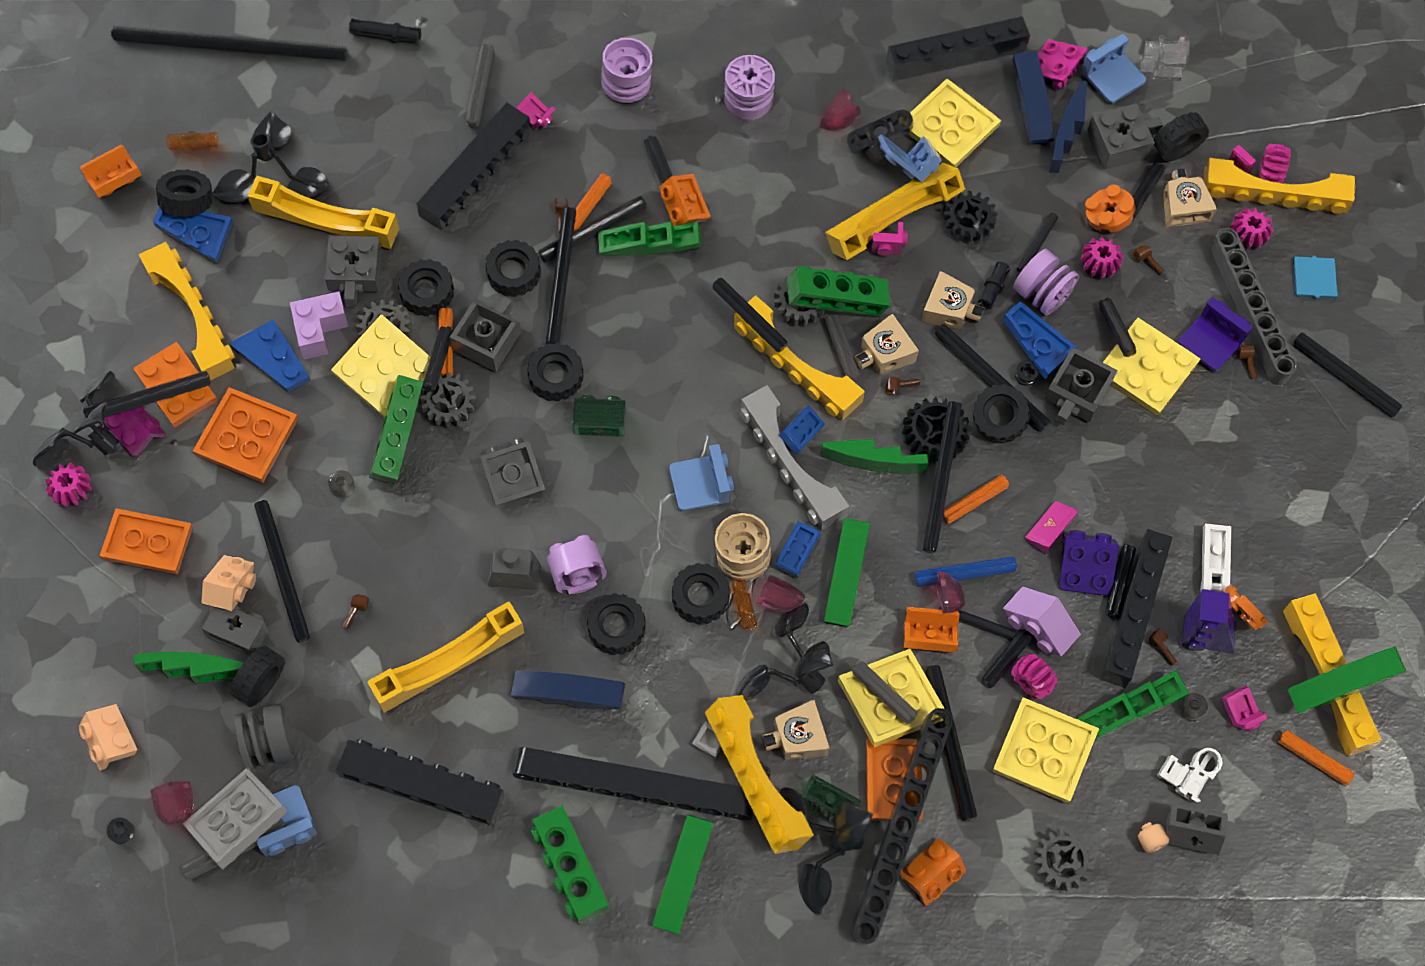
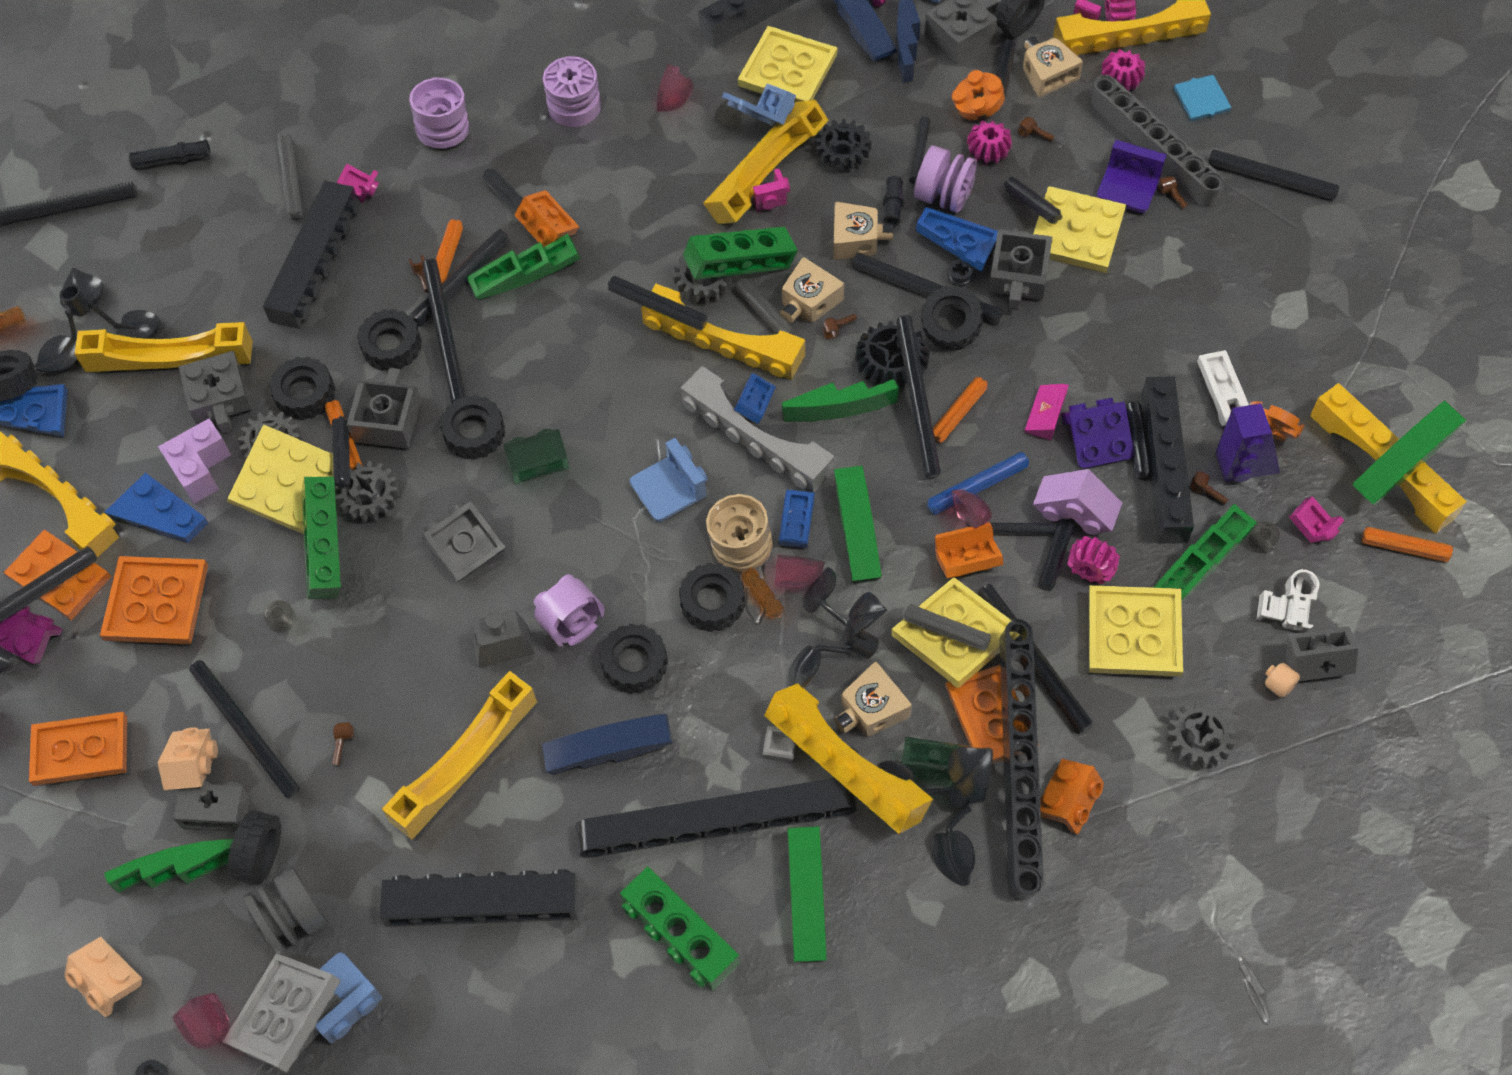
camera: 15 degrees left, 5 degrees down
black beam [847,110,914,154] -> none

